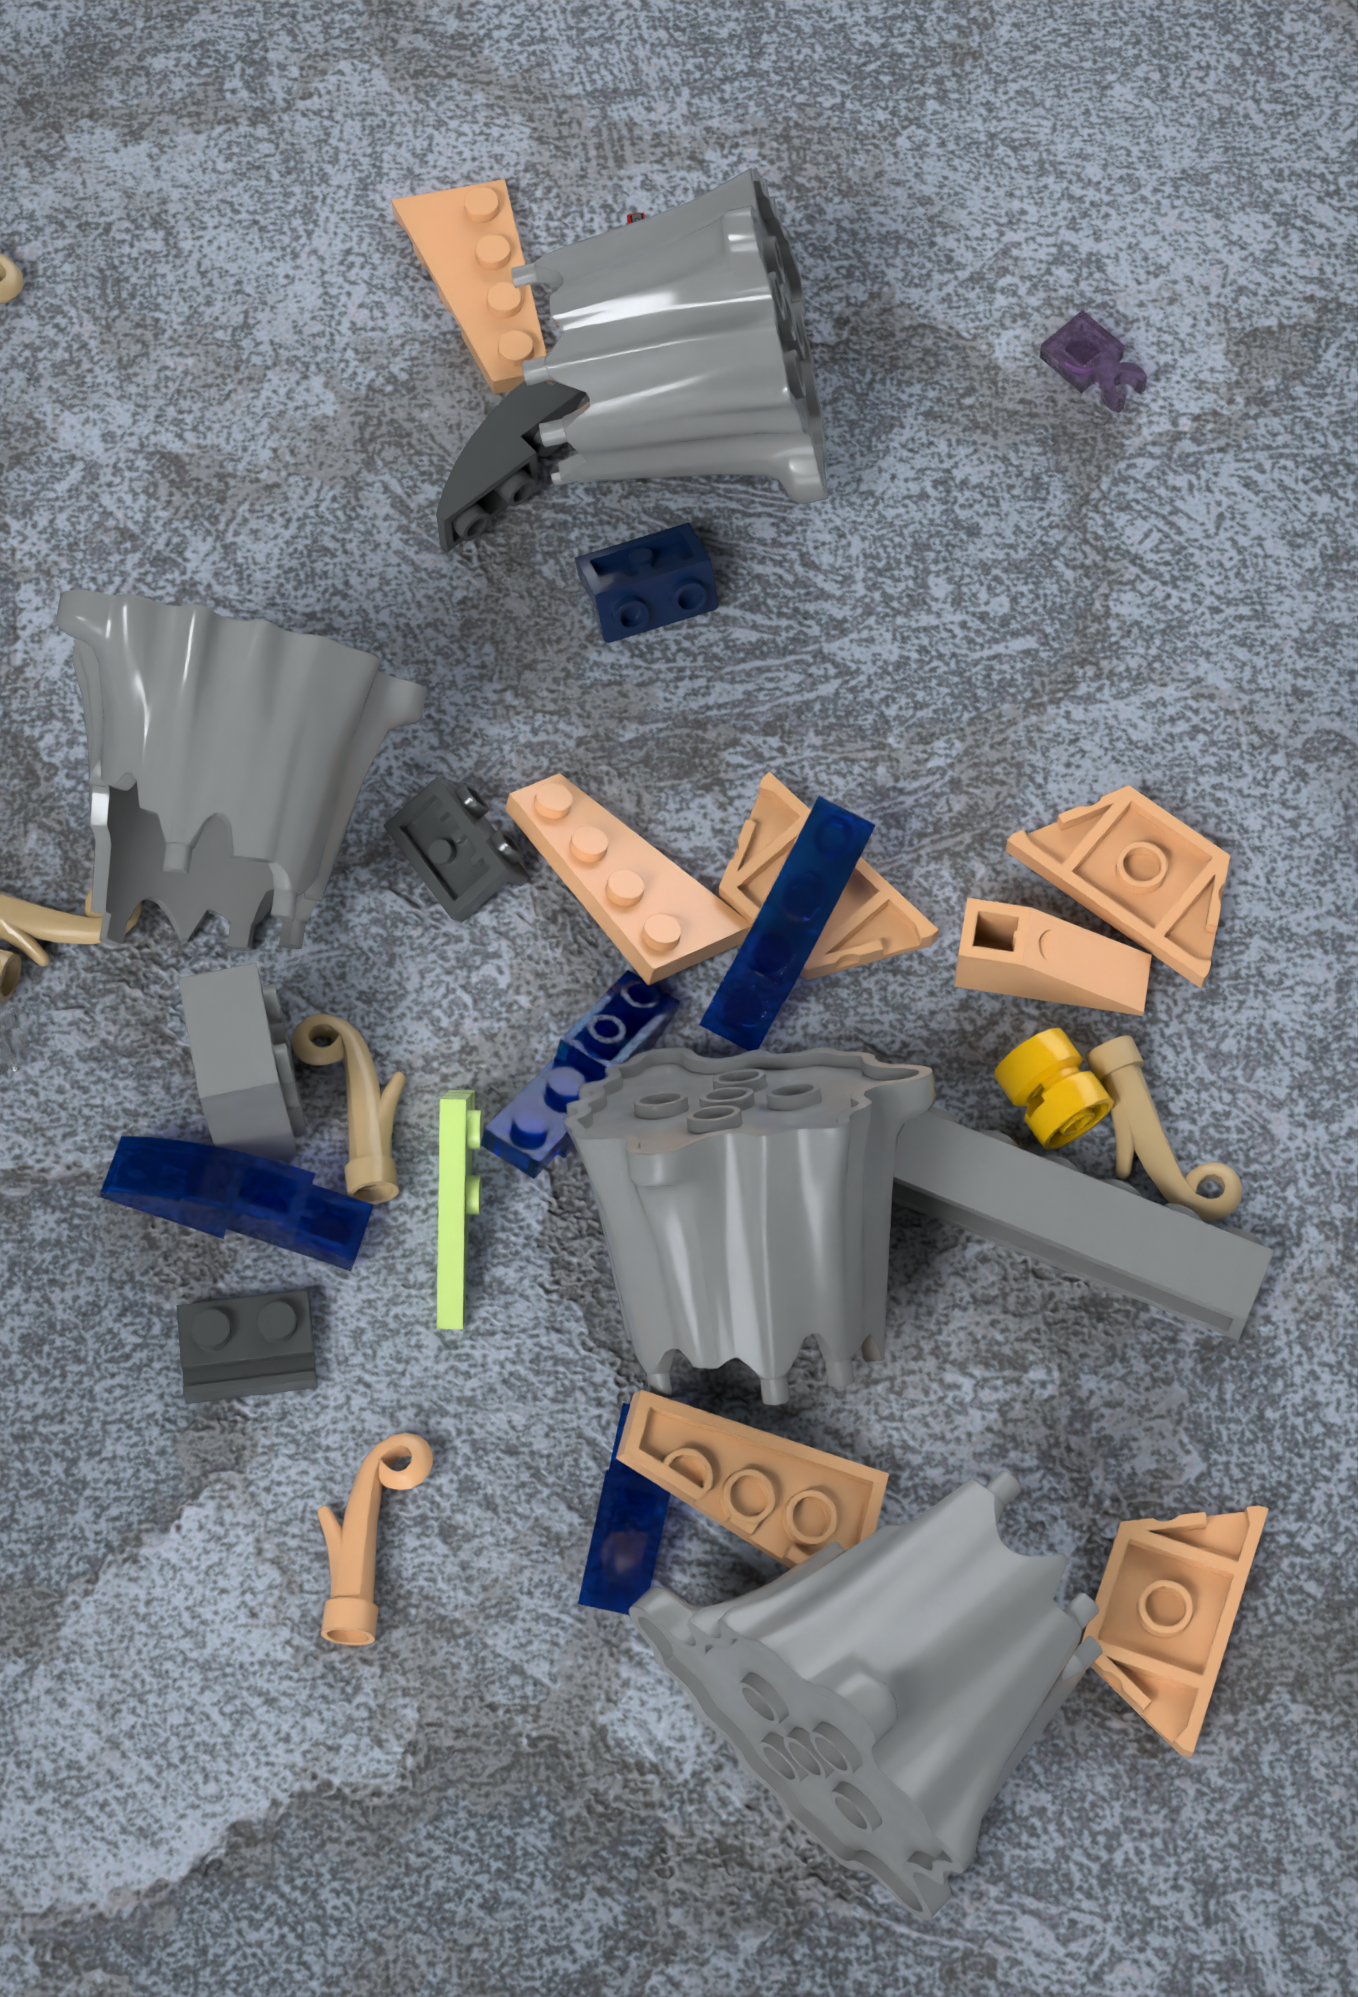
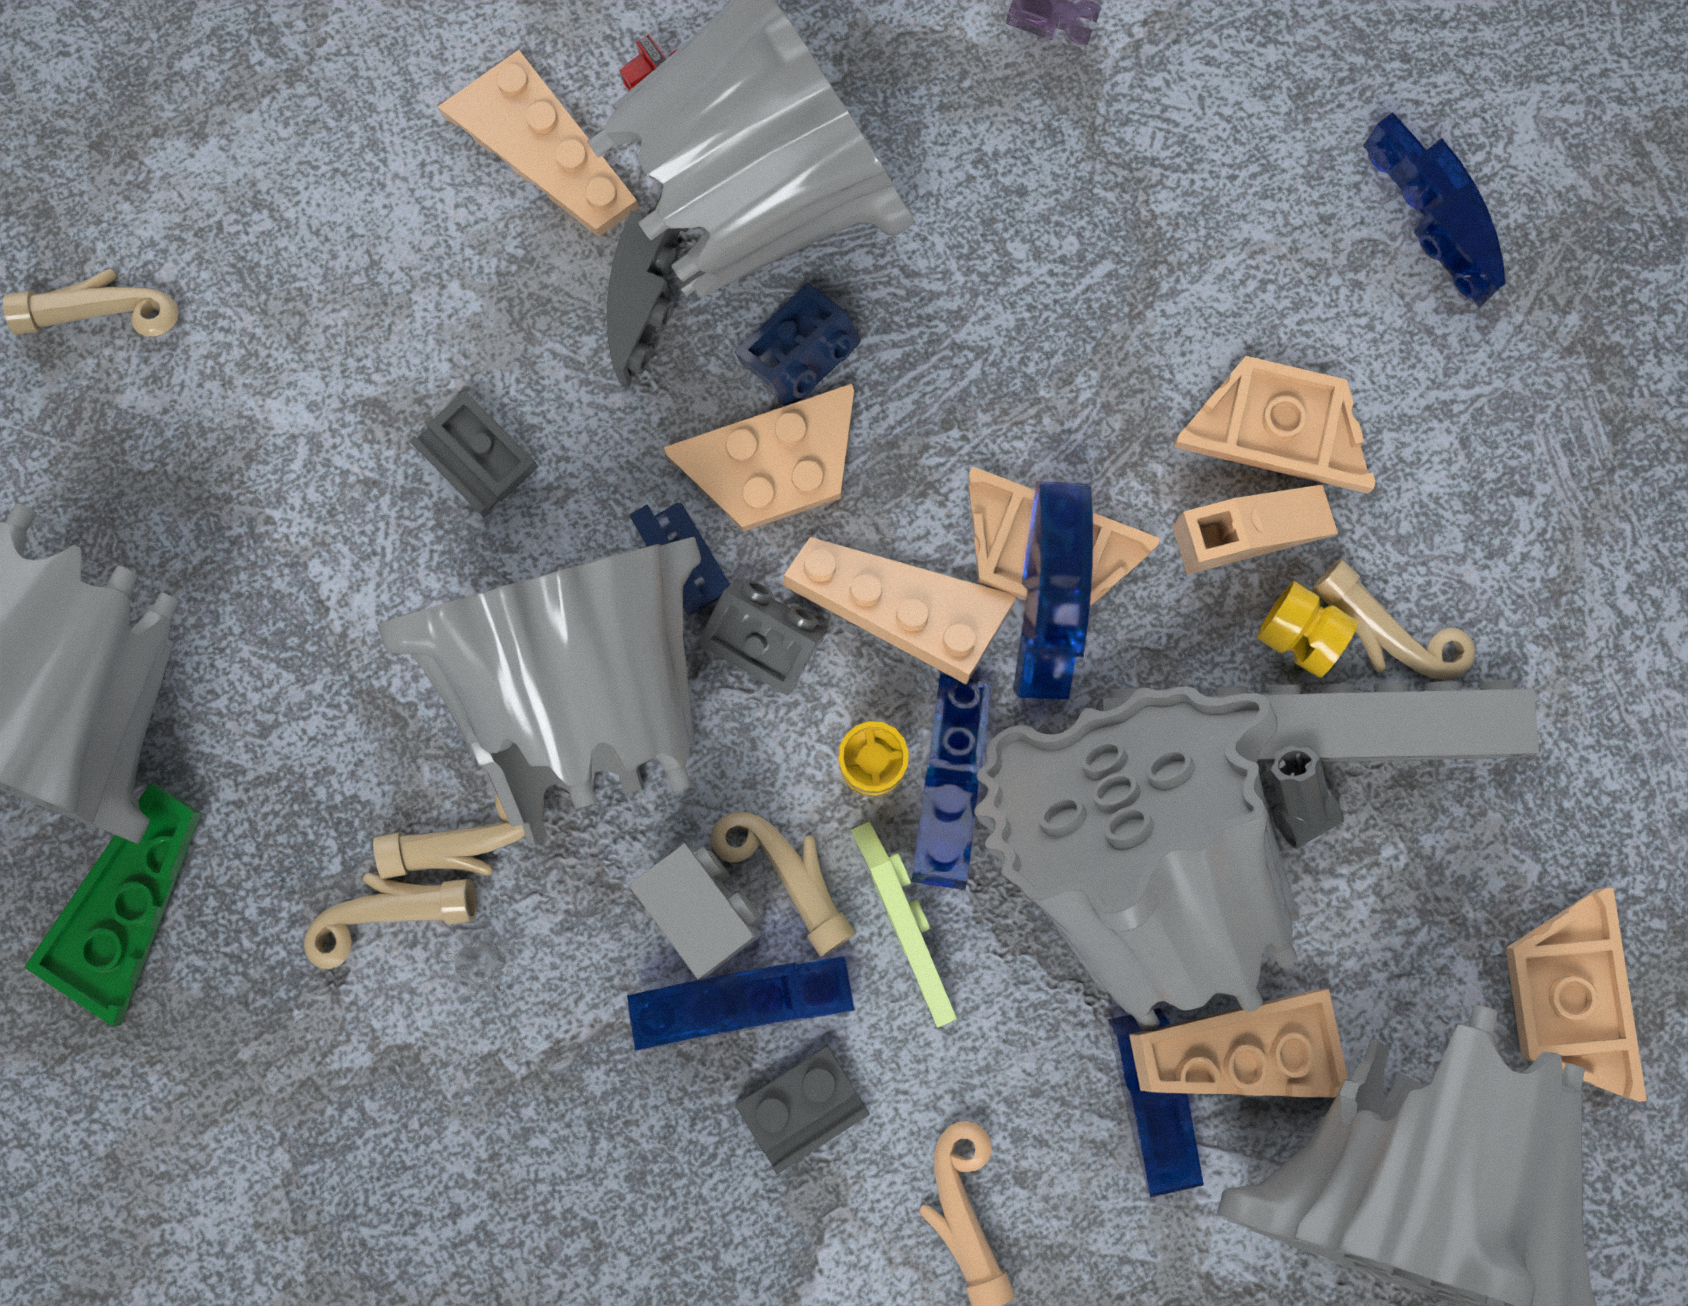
camera: 25 degrees left, 15 degrees up
none -> dark grey plate [409,390,539,518]
none -> dark blue bracket [629,503,730,617]
none -> light nougat wing [664,384,854,532]
none -> yellow wheel [838,721,909,797]
none -> dark grey piece [1270,745,1344,849]

